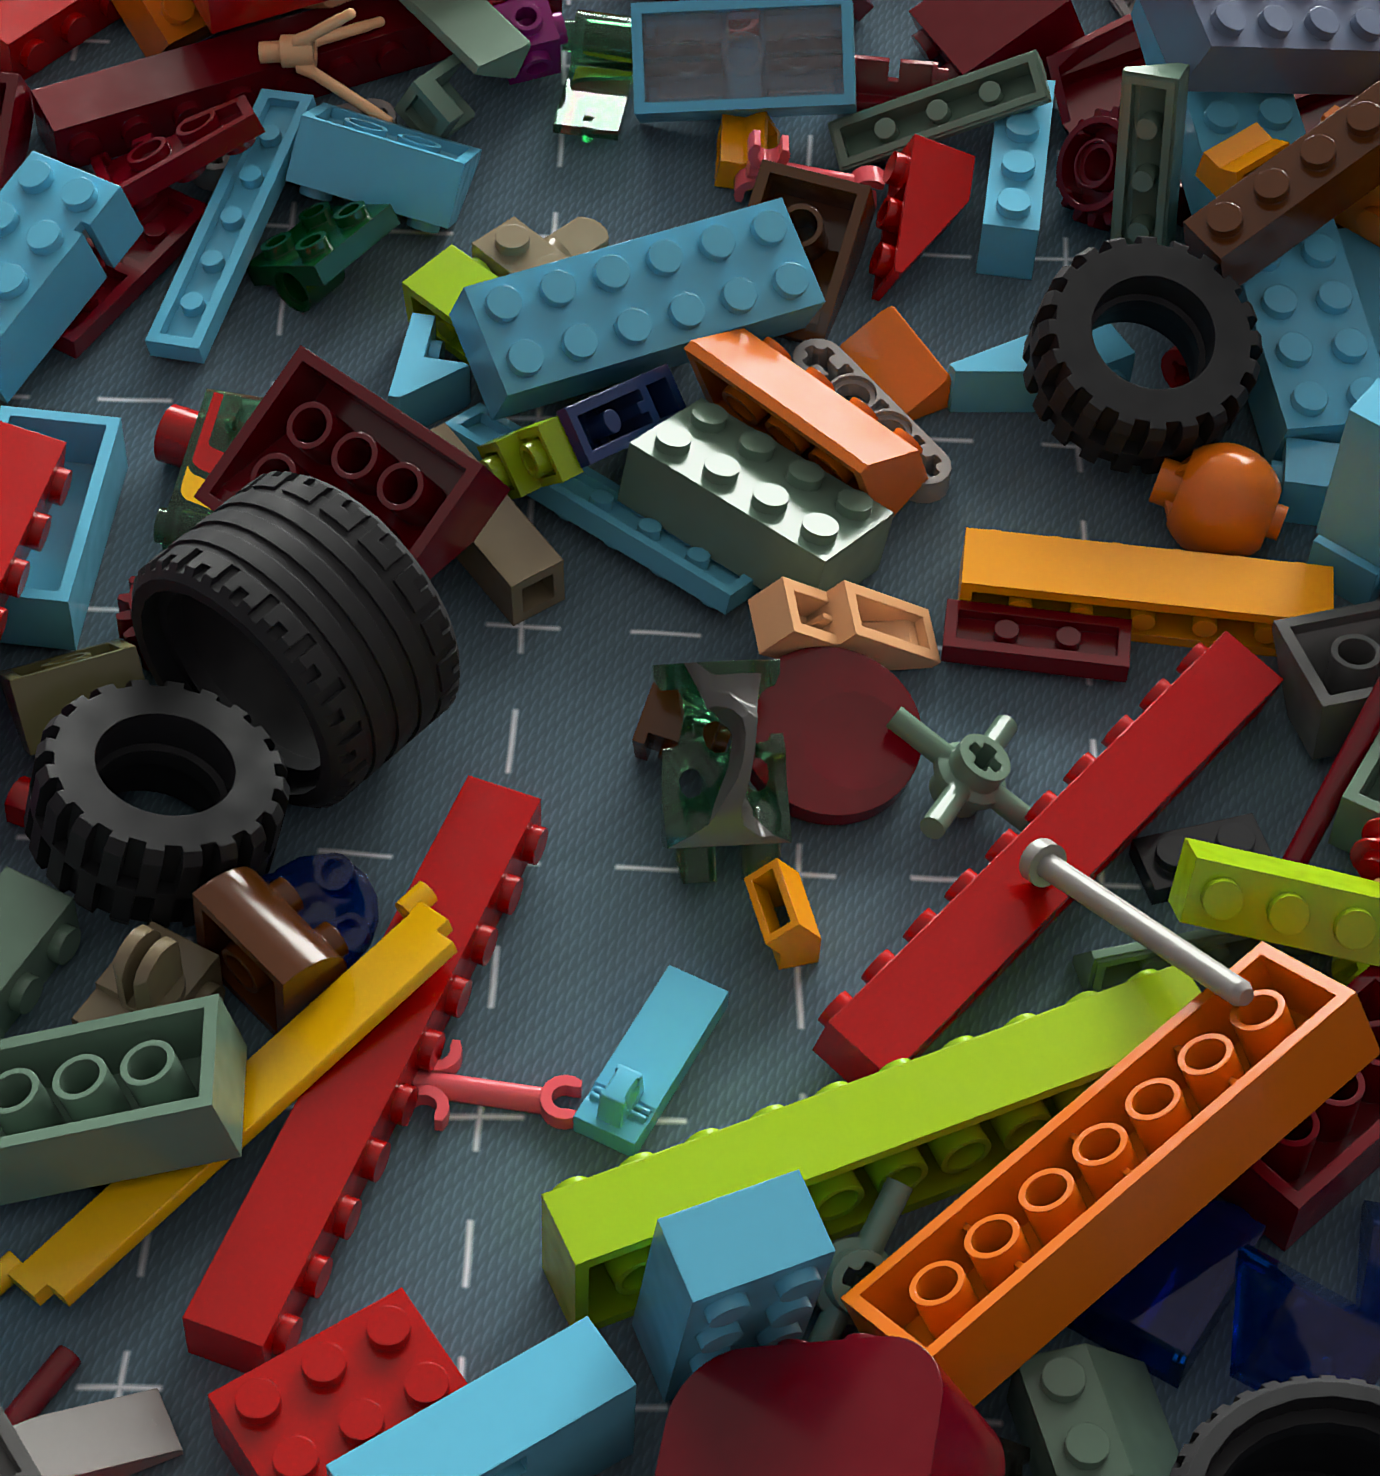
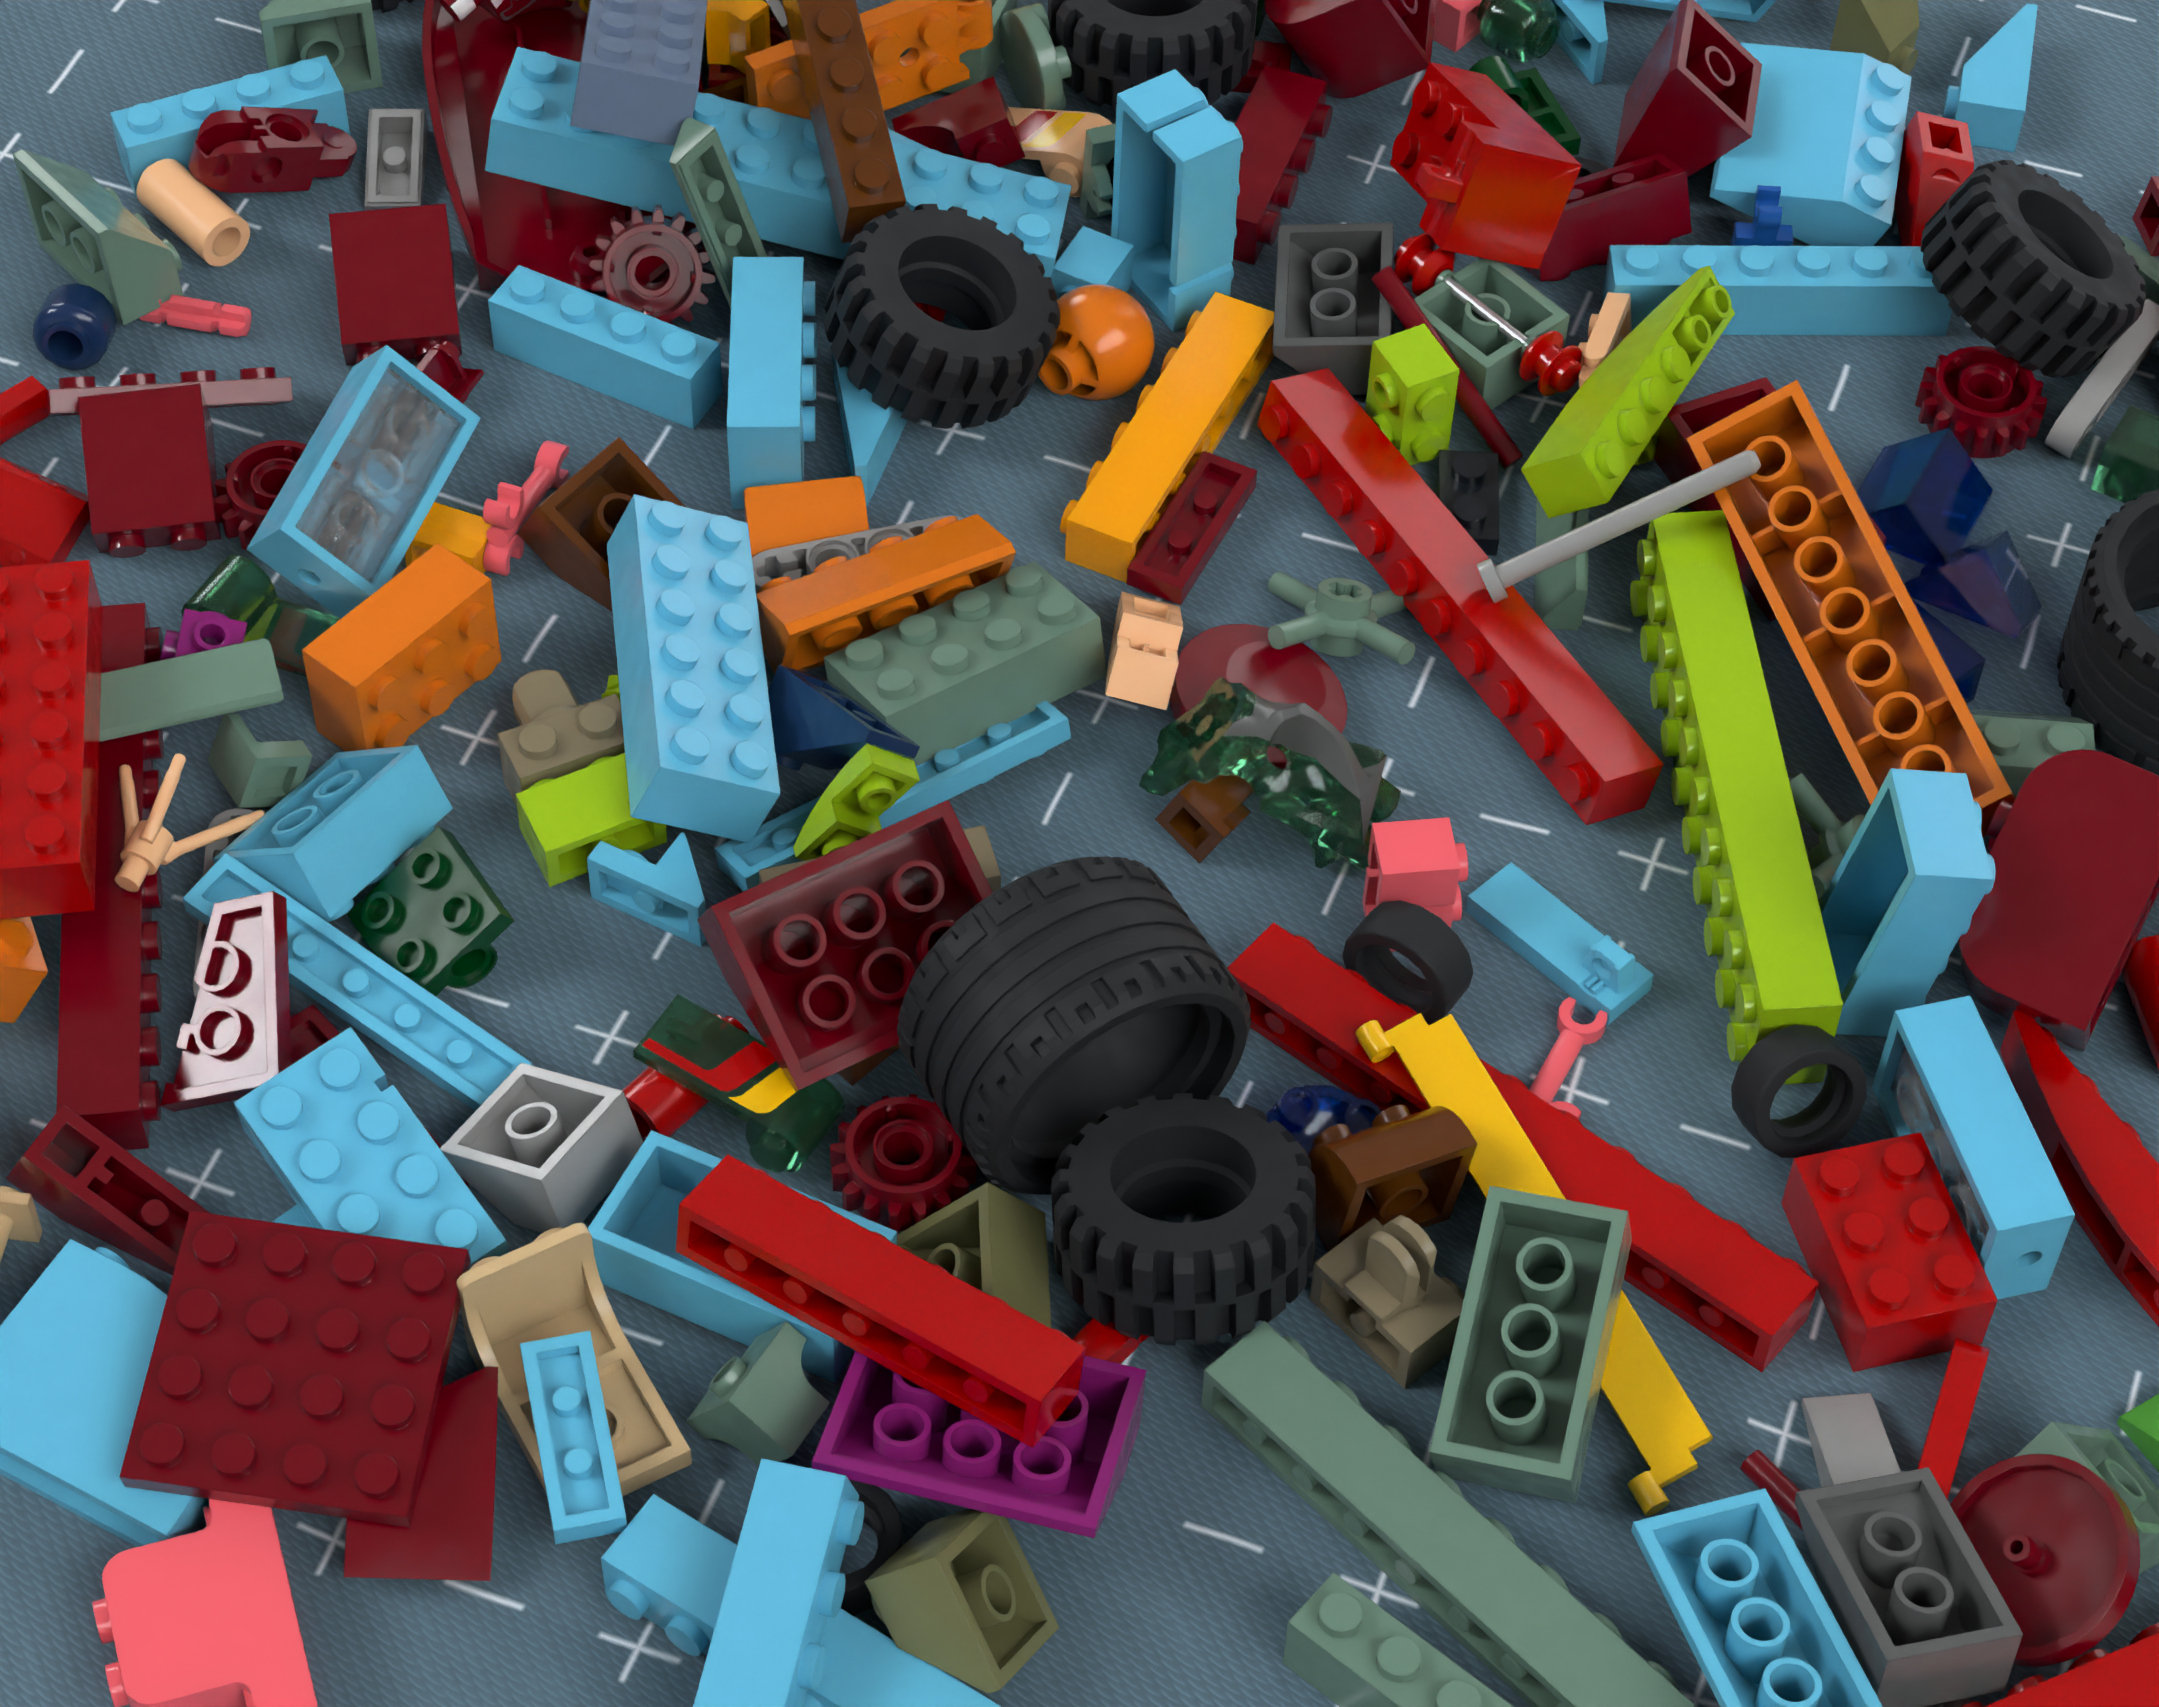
camera: 70 degrees left, 0 degrees up
light orange piece [744,858,821,970] -> none
sand green slope [827,49,1052,173] -> none
red slope [869,134,976,301] -> none
light orange piece [1195,122,1290,198] -> none
none -> orange brick [302,543,502,752]
none -> light grey slope [440,1063,643,1233]
none -> medium azure brick [727,257,818,509]
none -> black tyre [1342,900,1473,1025]
none -> coral piece [1362,817,1468,952]
none -> lime brick [1365,324,1459,465]
none -> black tyre [1731,1025,1867,1158]

